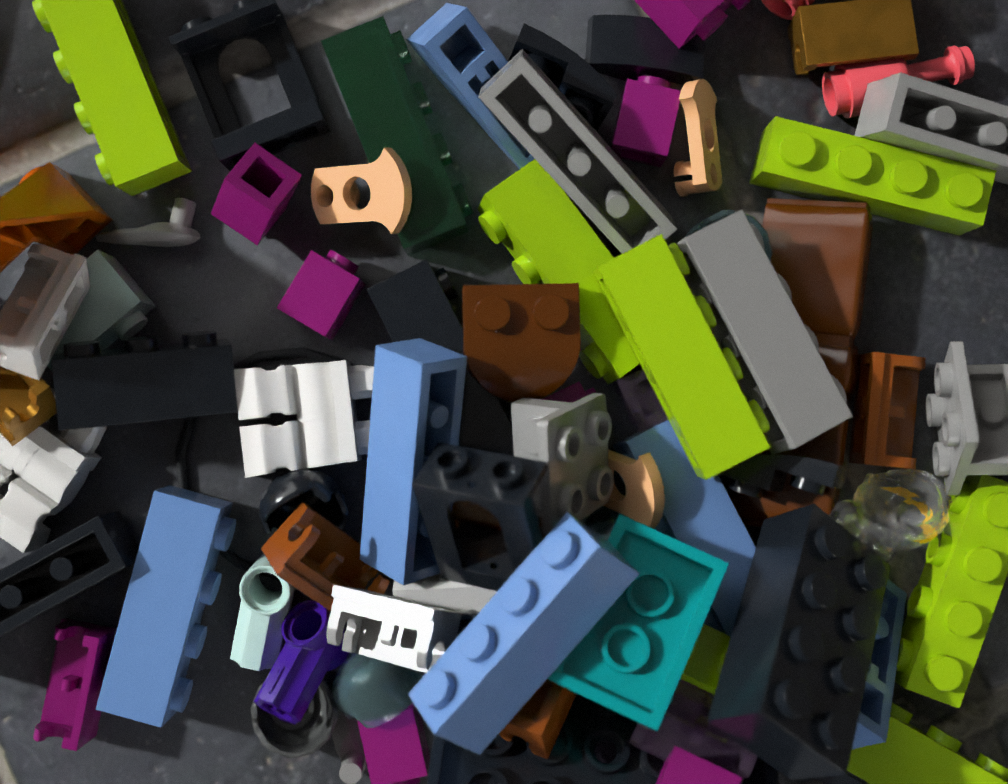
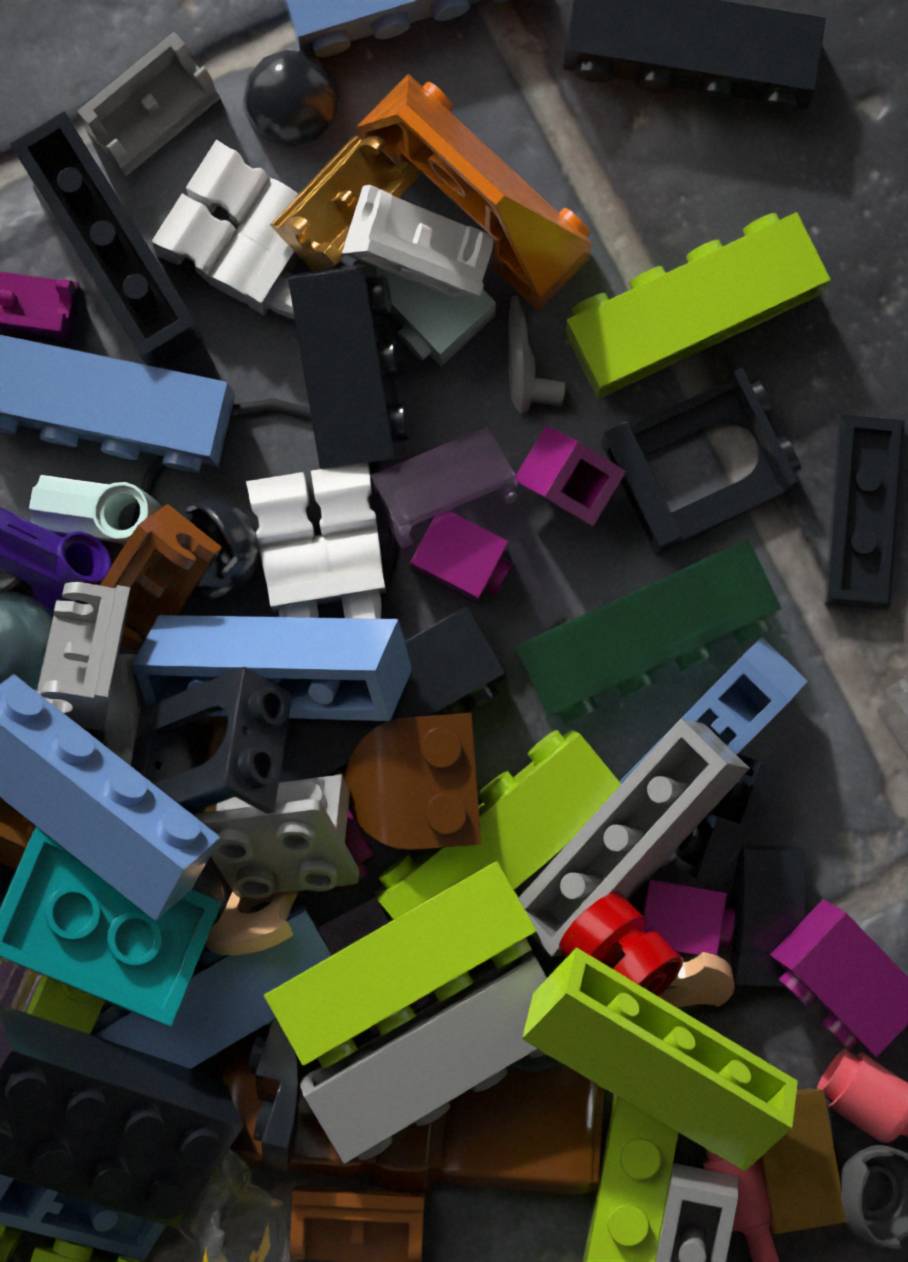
camera: 90 degrees right, 5 degrees down
light nougat piece [311,148,412,234] -> none
none -> clear purple hinge [371,426,518,549]
none -> lime brick [522,947,798,1171]
none -> red wheel [559,891,684,997]

